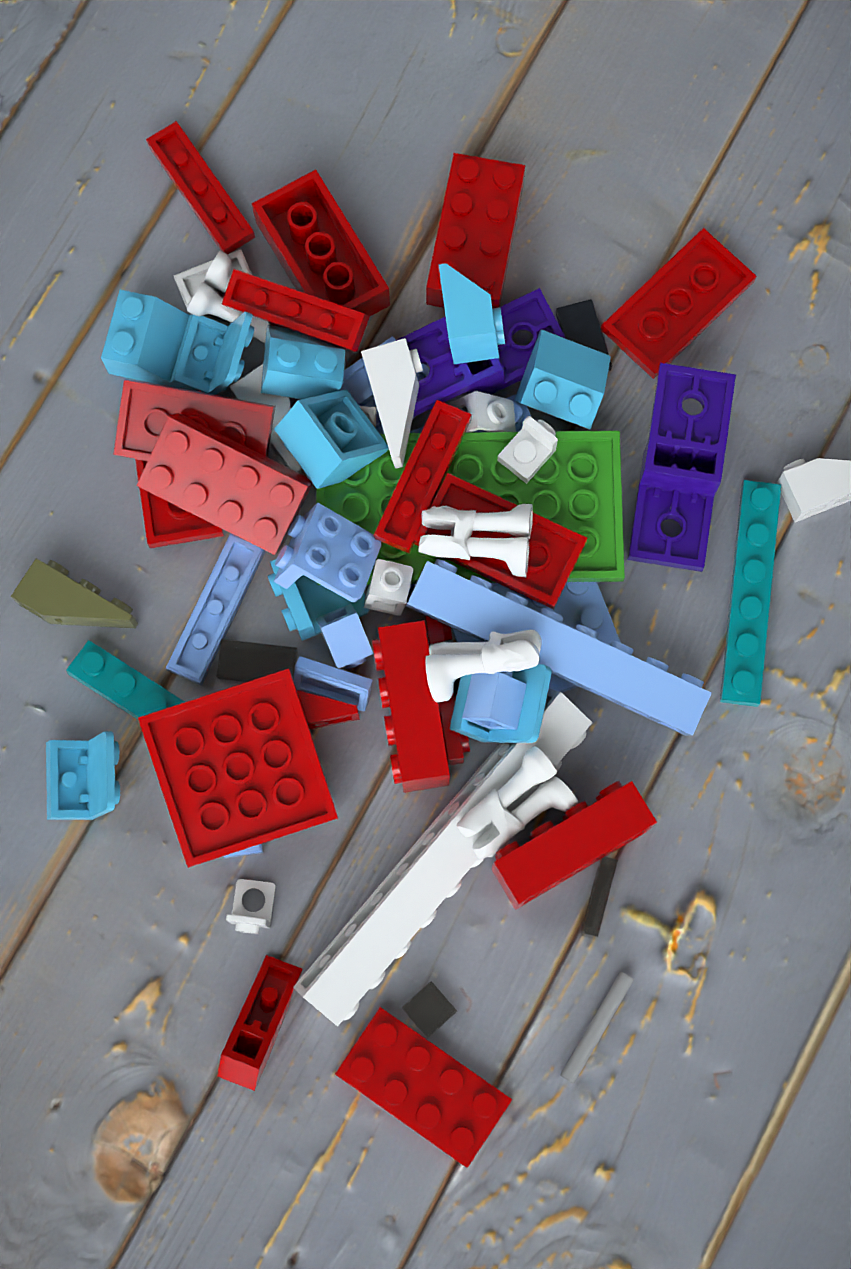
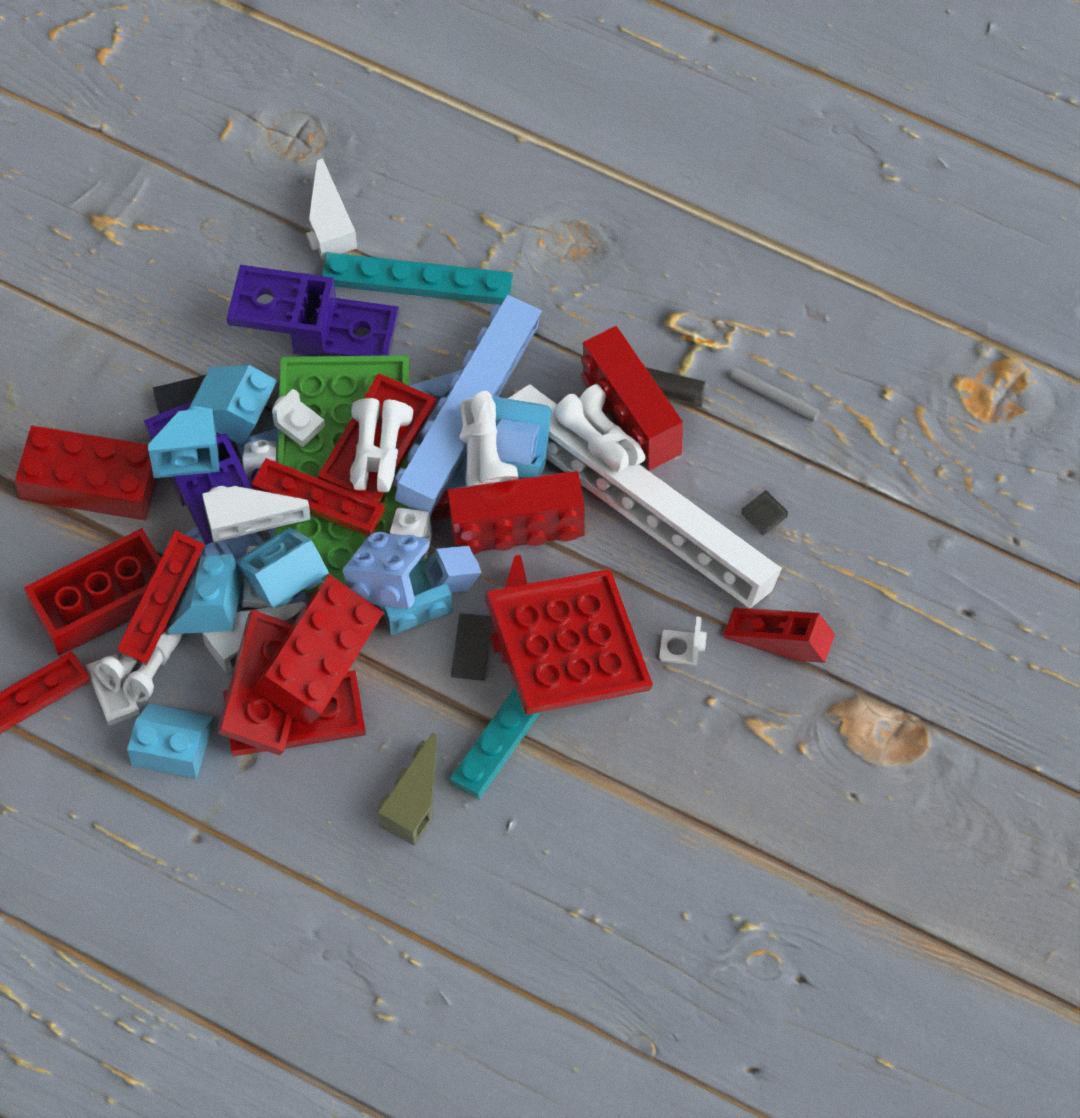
camera: 90 degrees left, 15 degrees down
medium azure bracket [46,731,120,820] -> none
light blue tile [166,533,266,685] -> none
medium azure bracket [170,312,254,395] -> none
light blue tile [294,656,373,711] -> none
red plate [335,1007,513,1168] -> none
red plate [601,228,757,379] -> none

